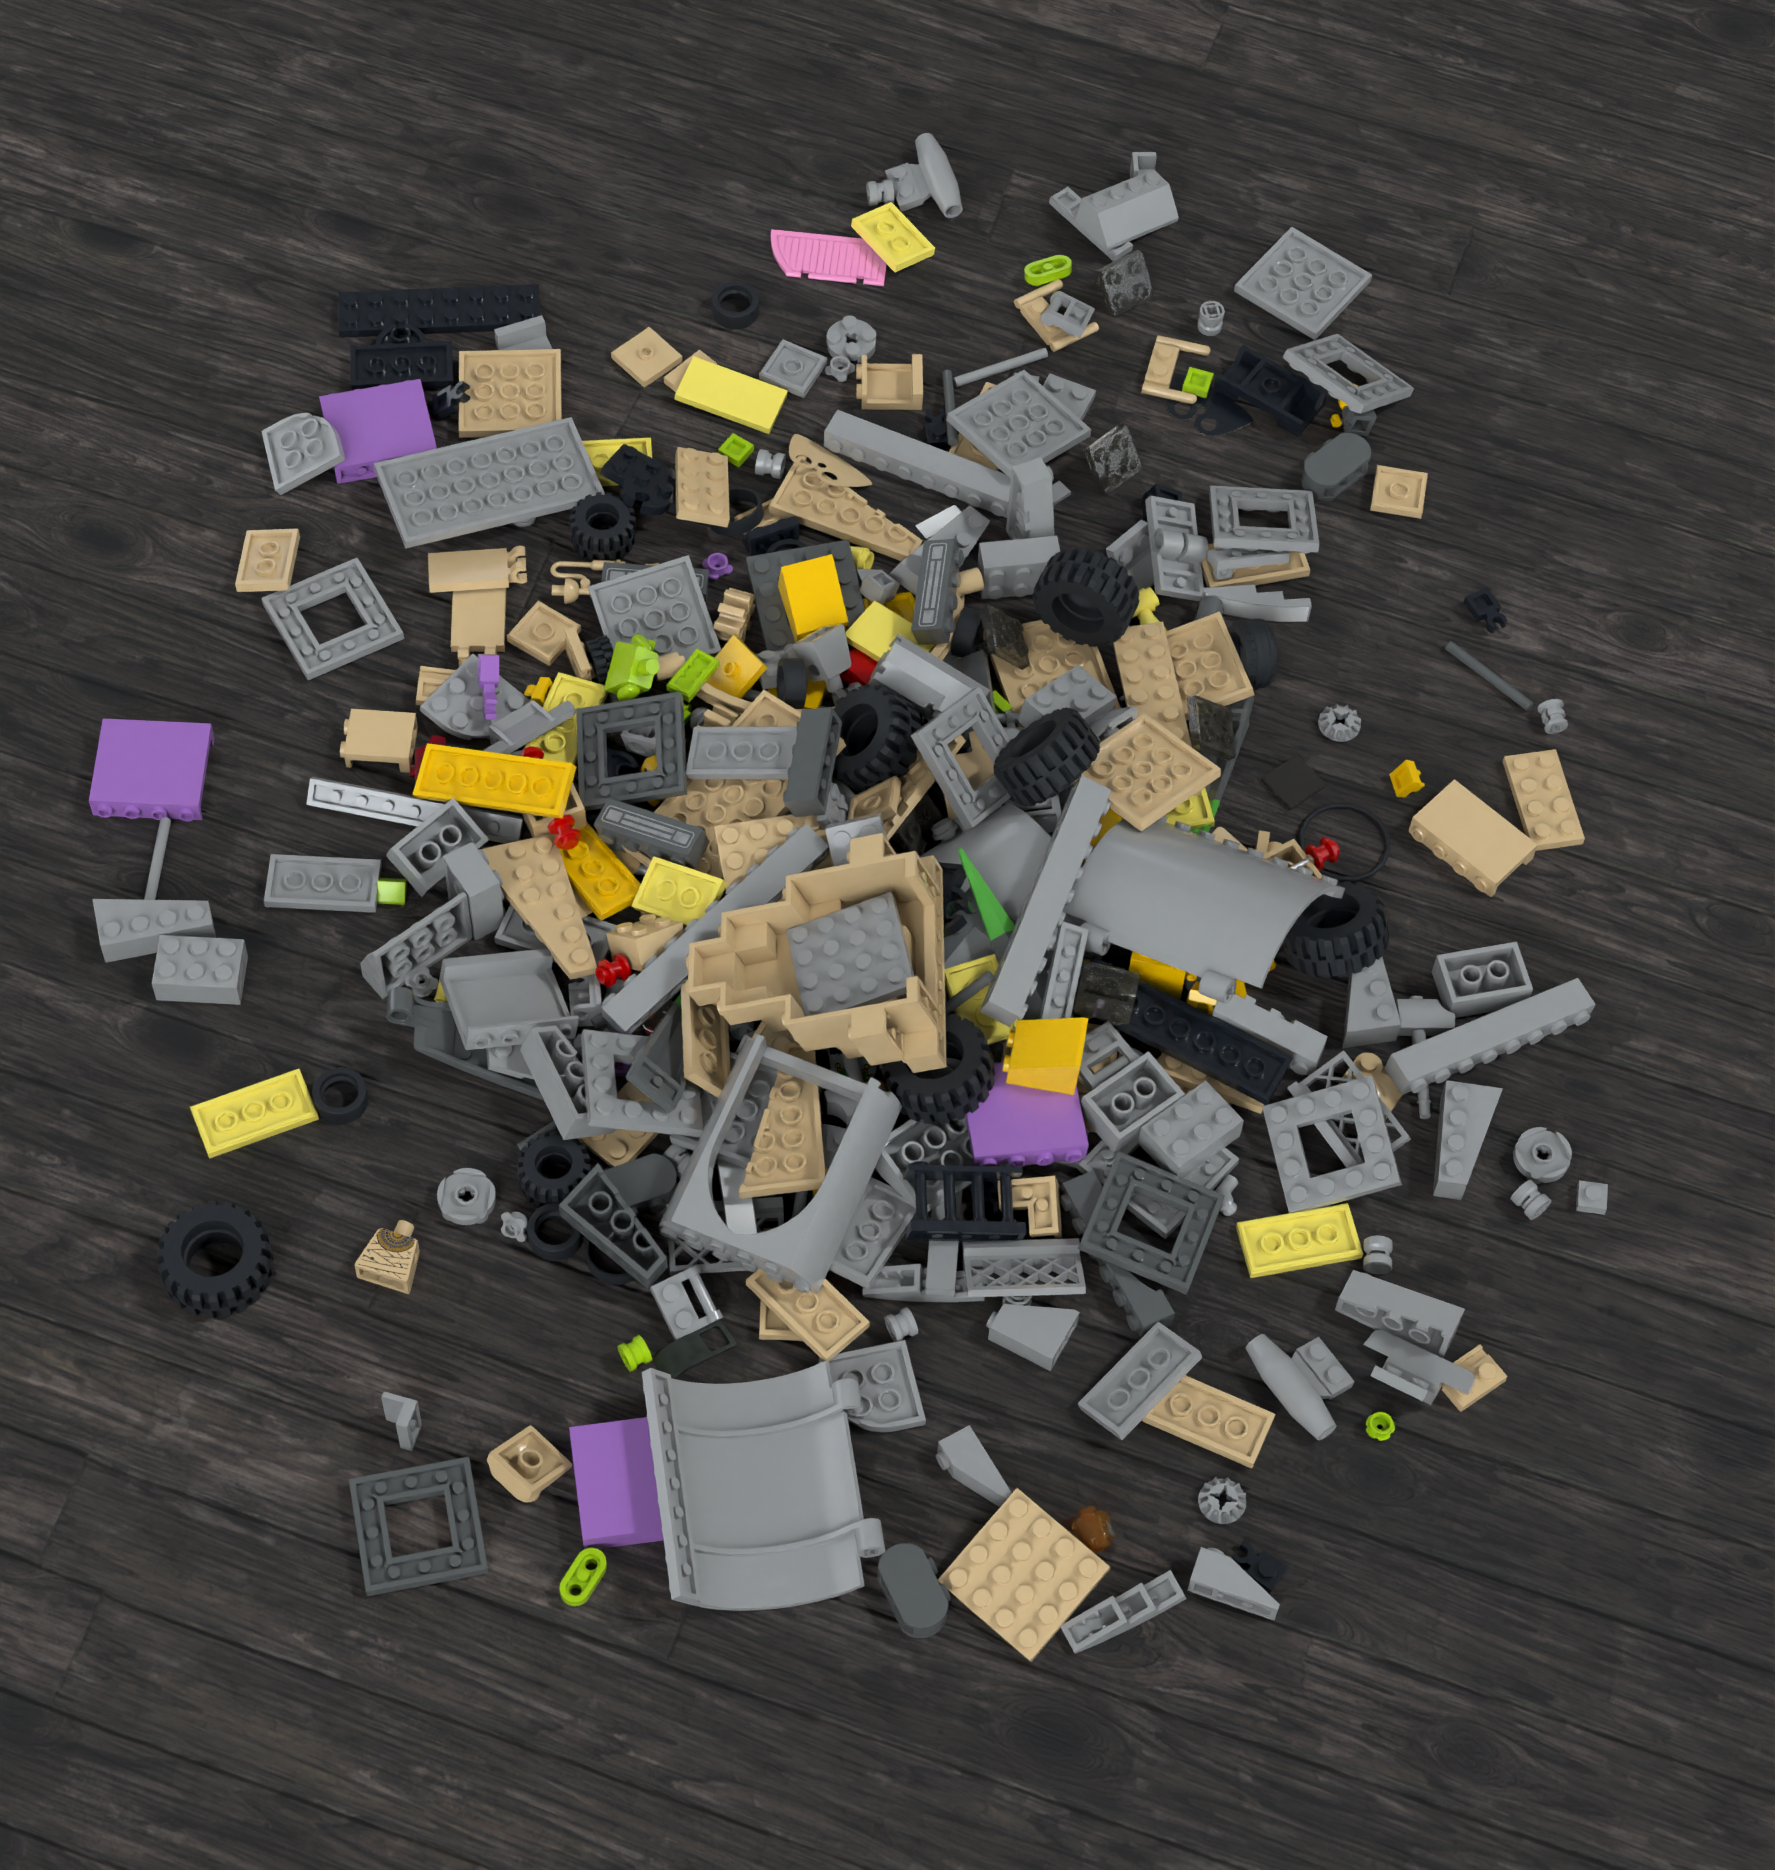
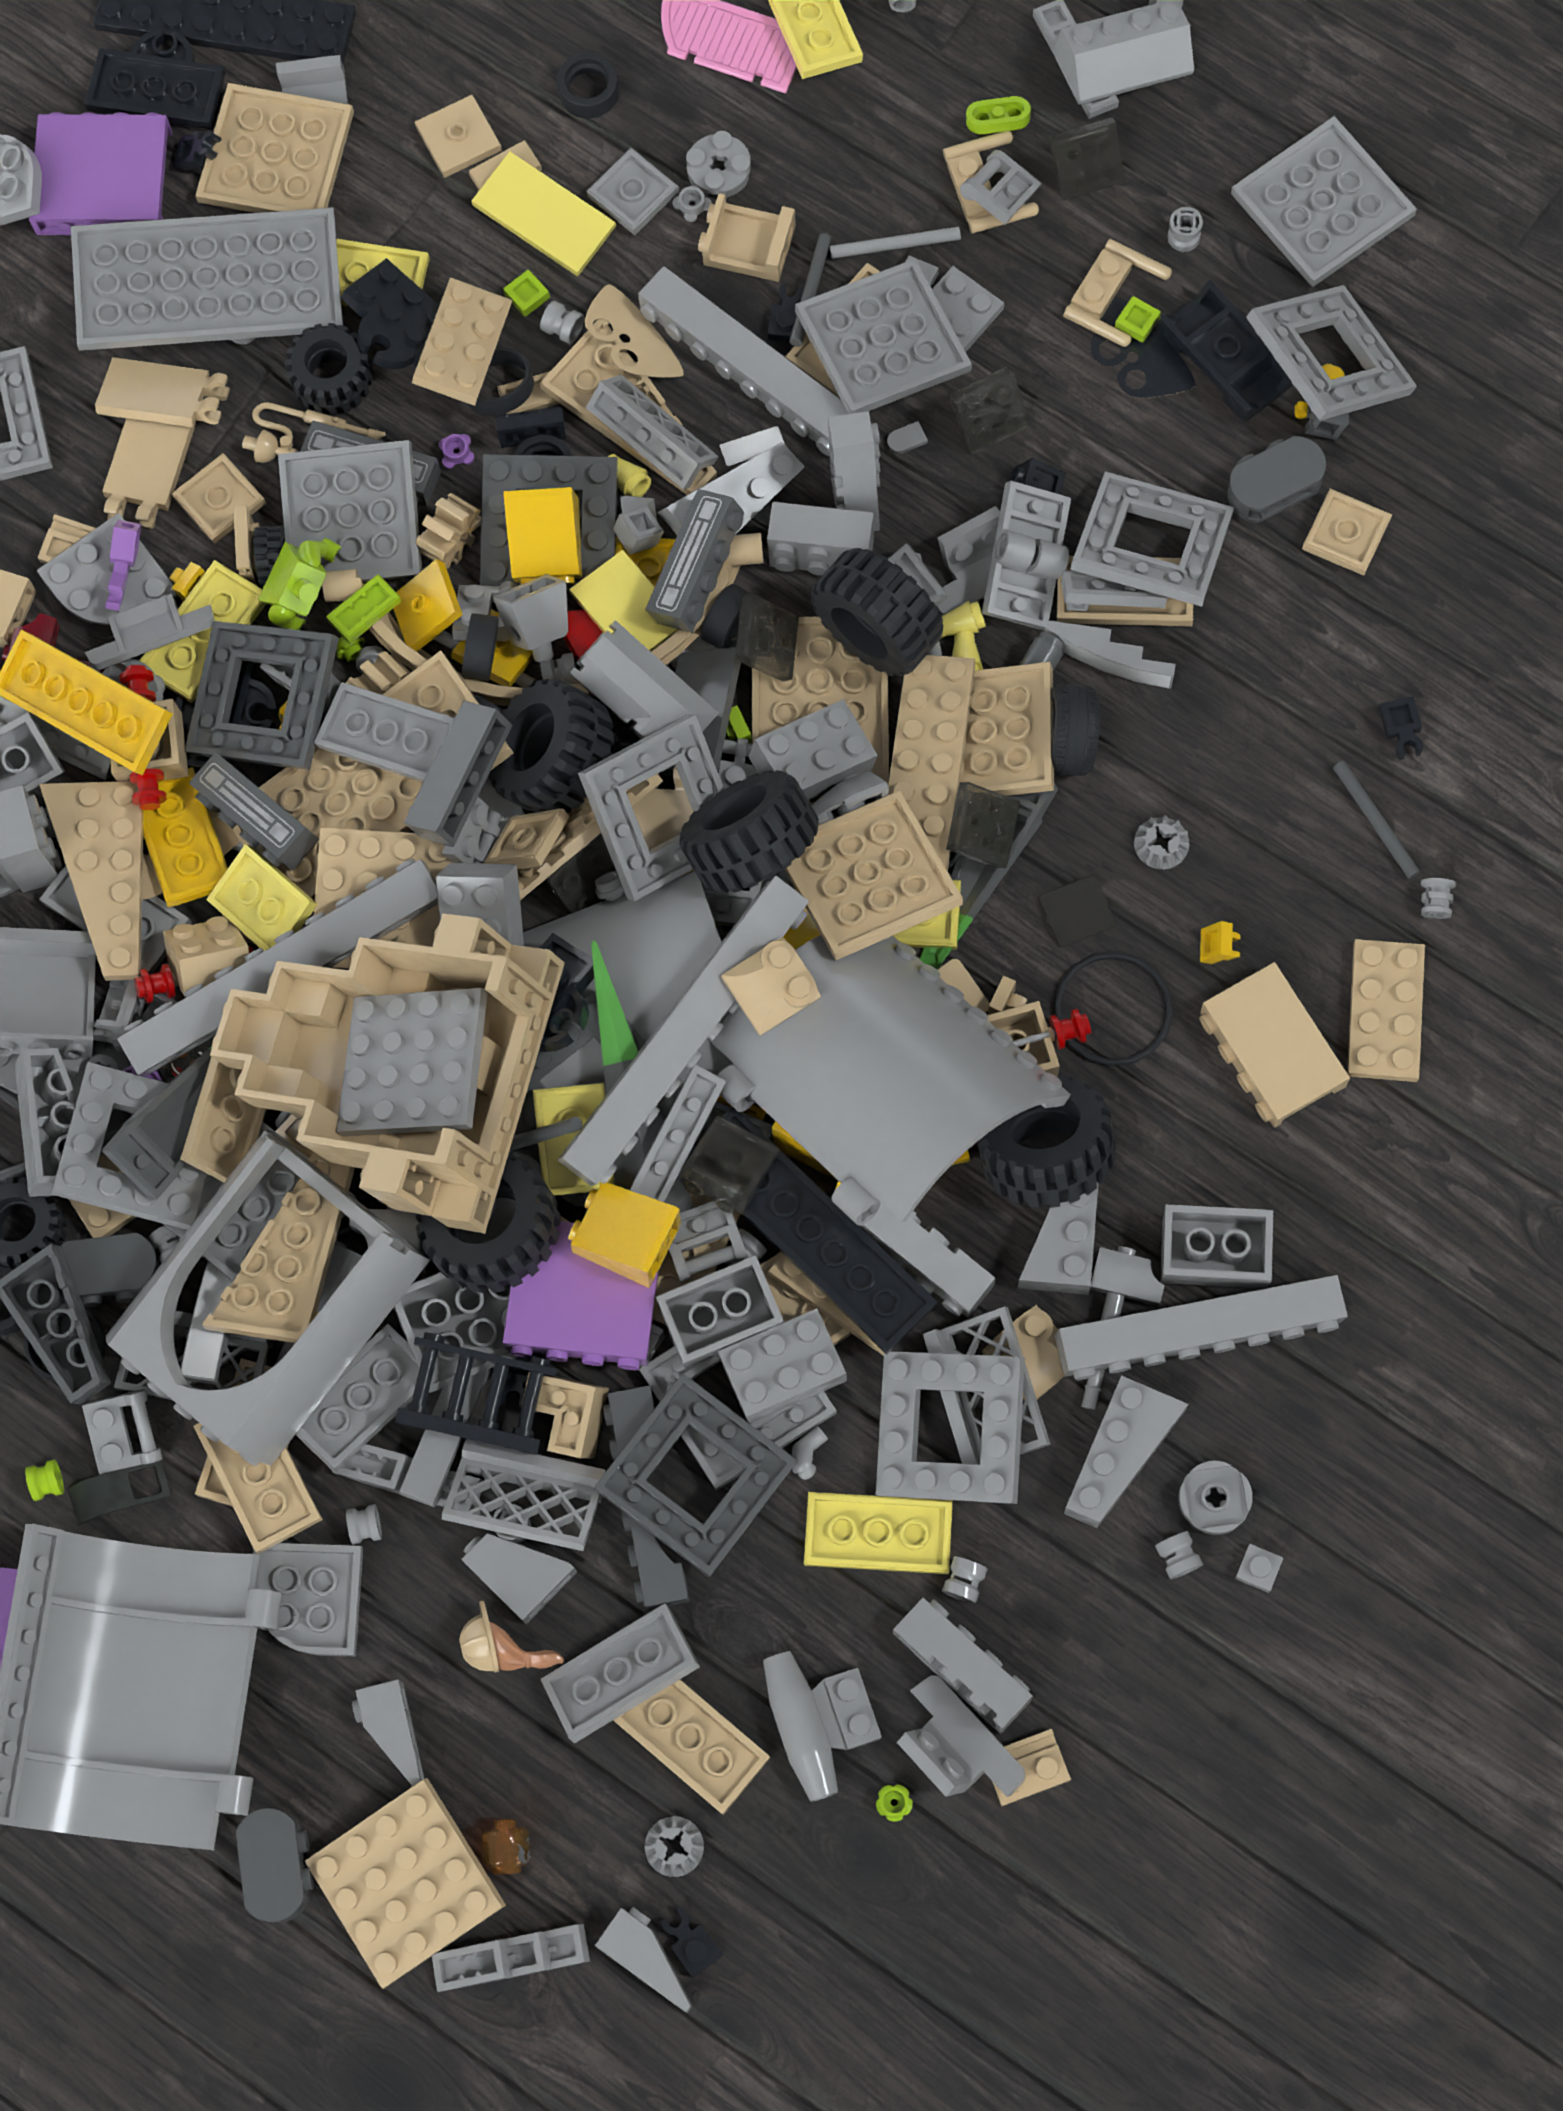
camera: 25 degrees right, 15 degrees up
none -> piece [459,1601,564,1673]
none -> light grey fence [586,375,719,490]
none -> tan slope [721,937,821,1036]

